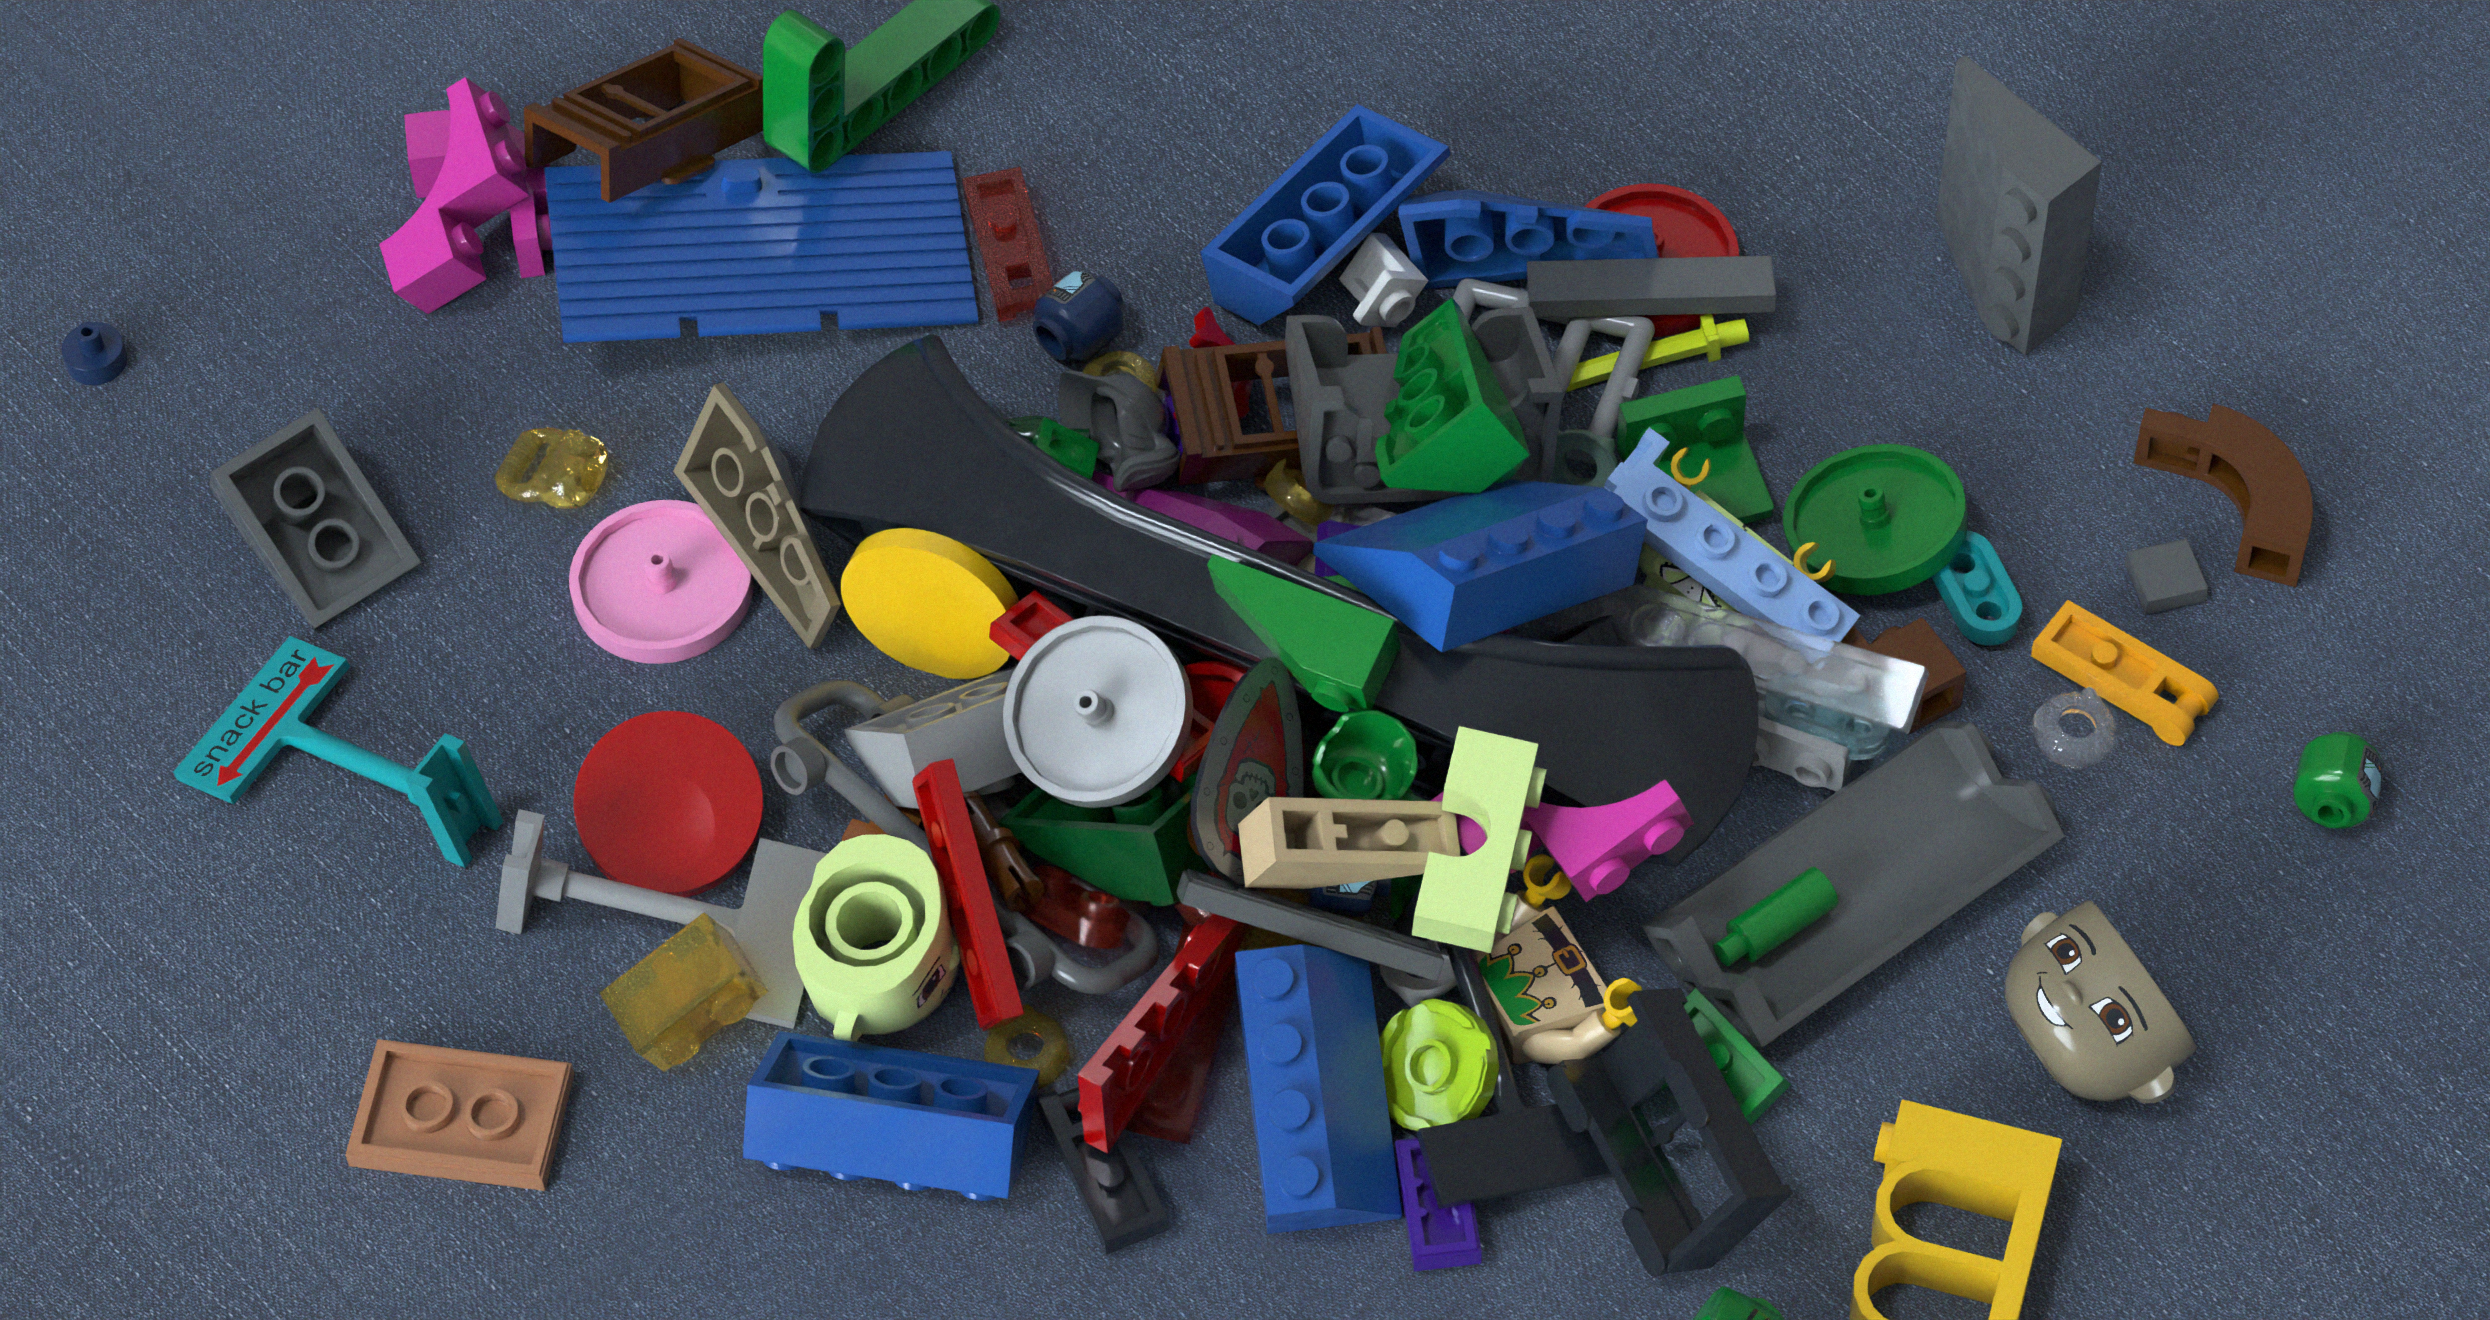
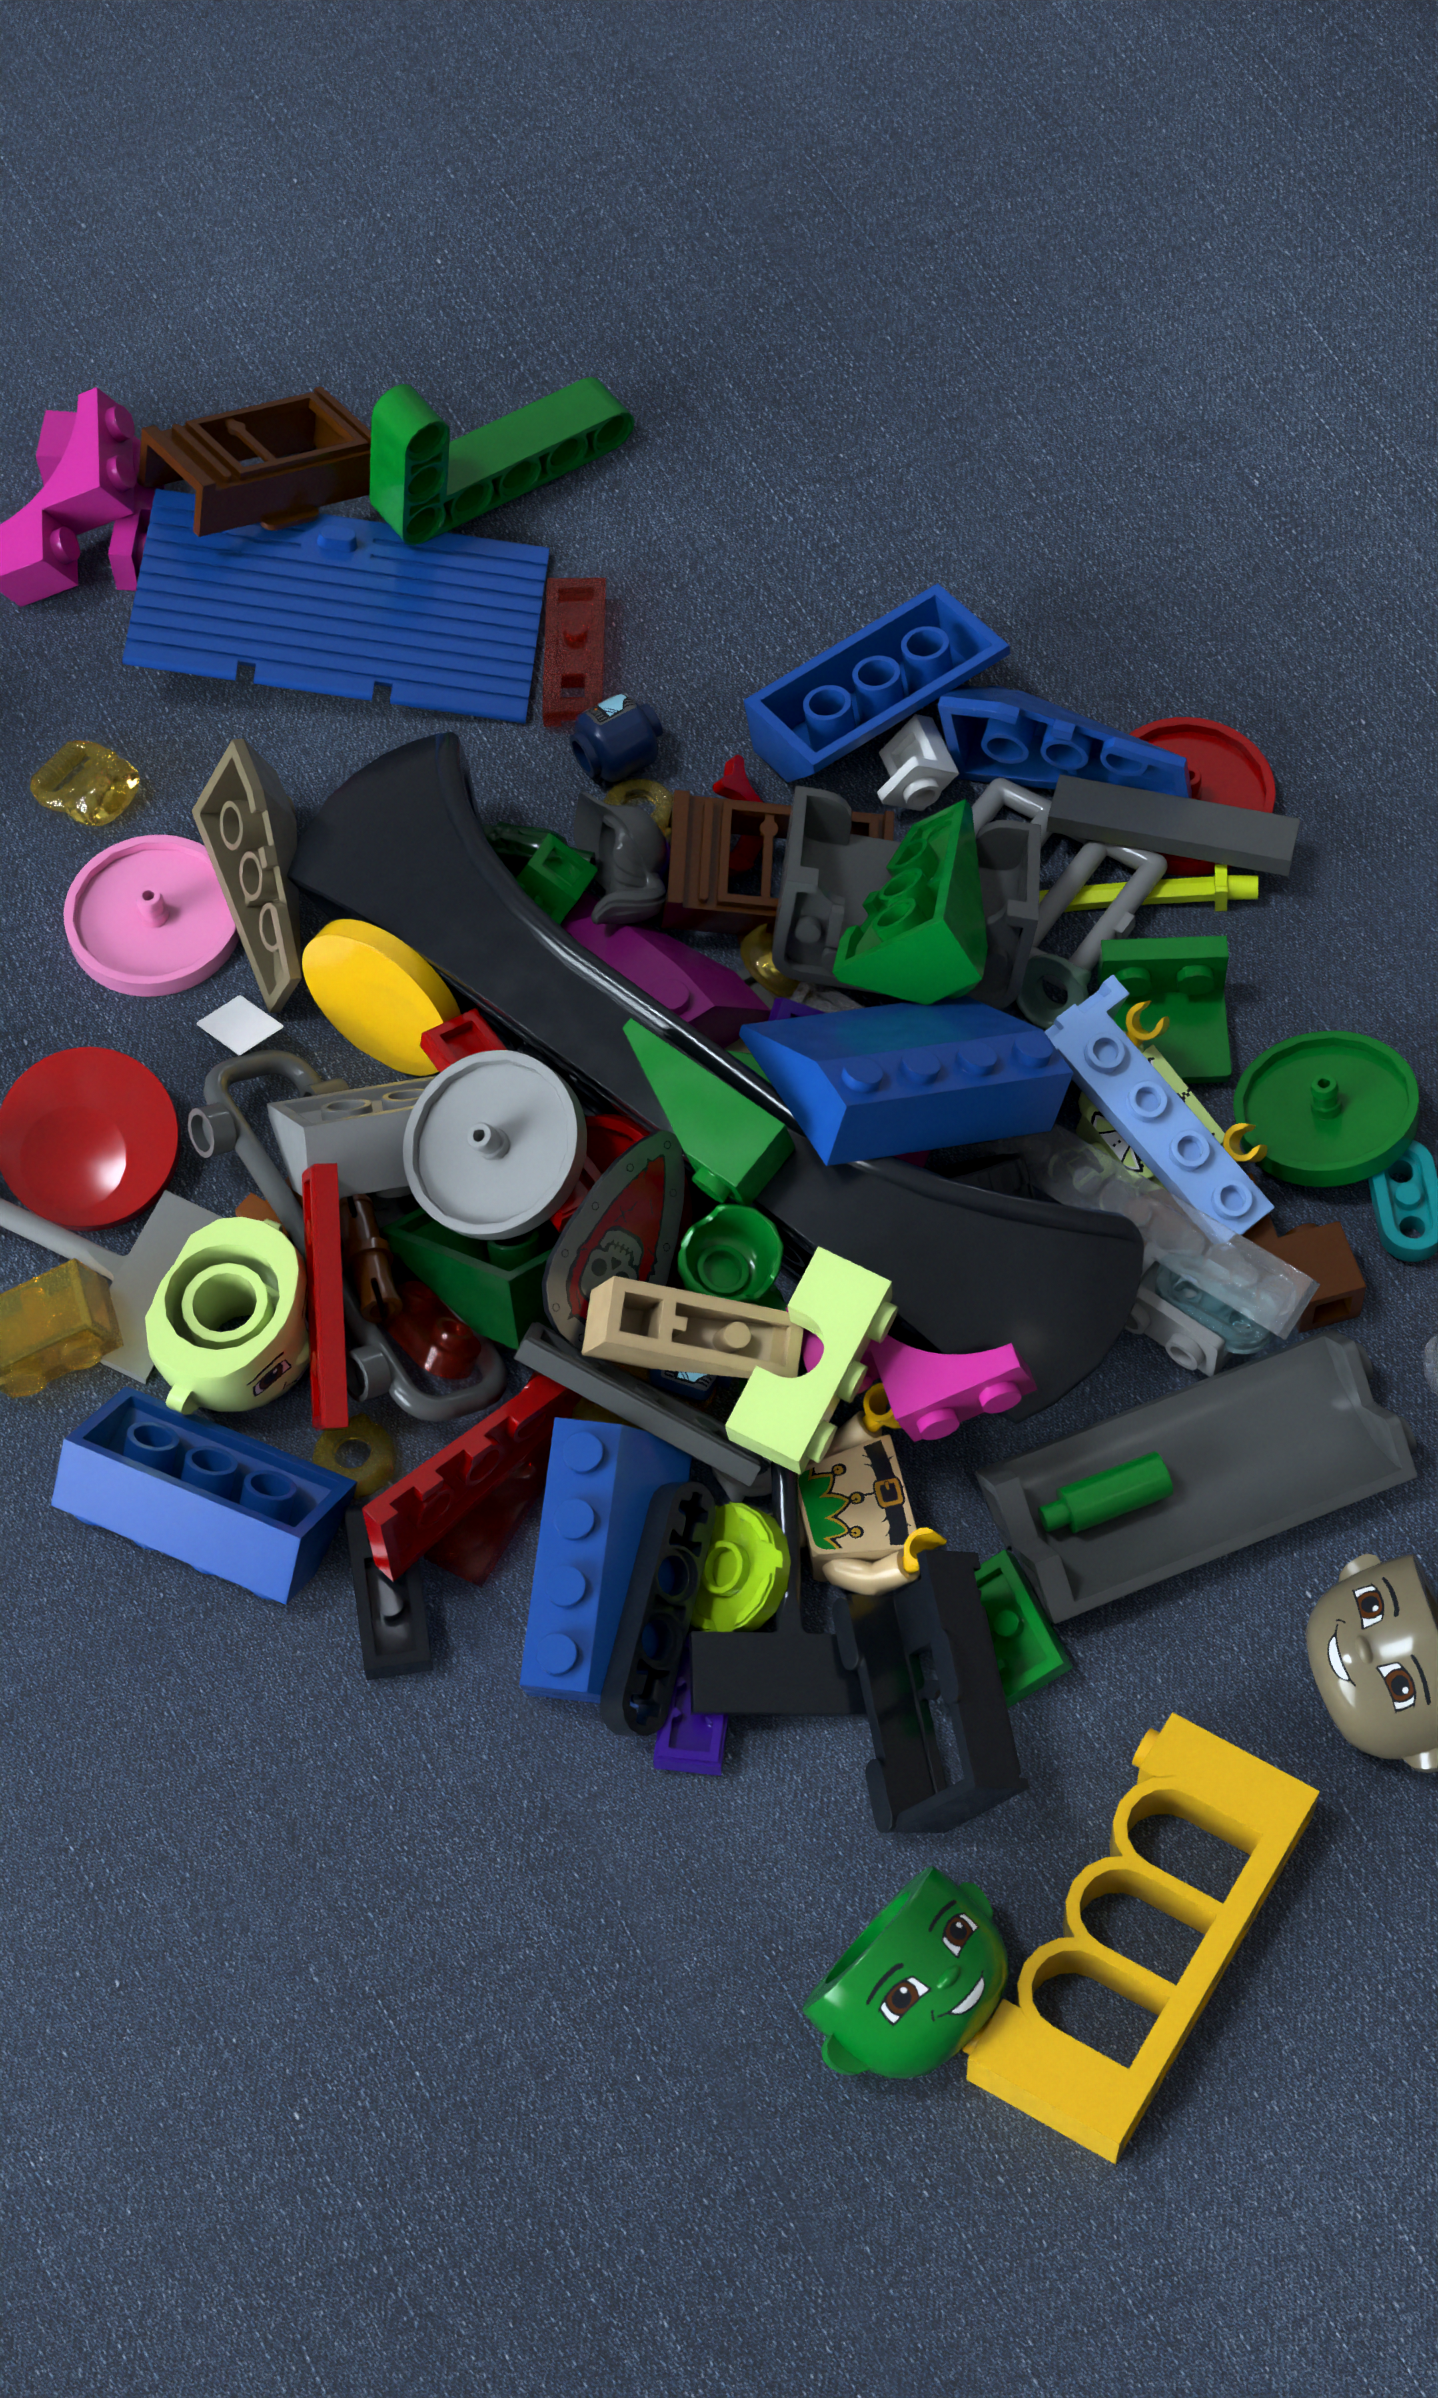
camera: 15 degrees right, 5 degrees up
none -> white sticker [196,995,284,1055]
none -> black beam [600,1481,716,1736]

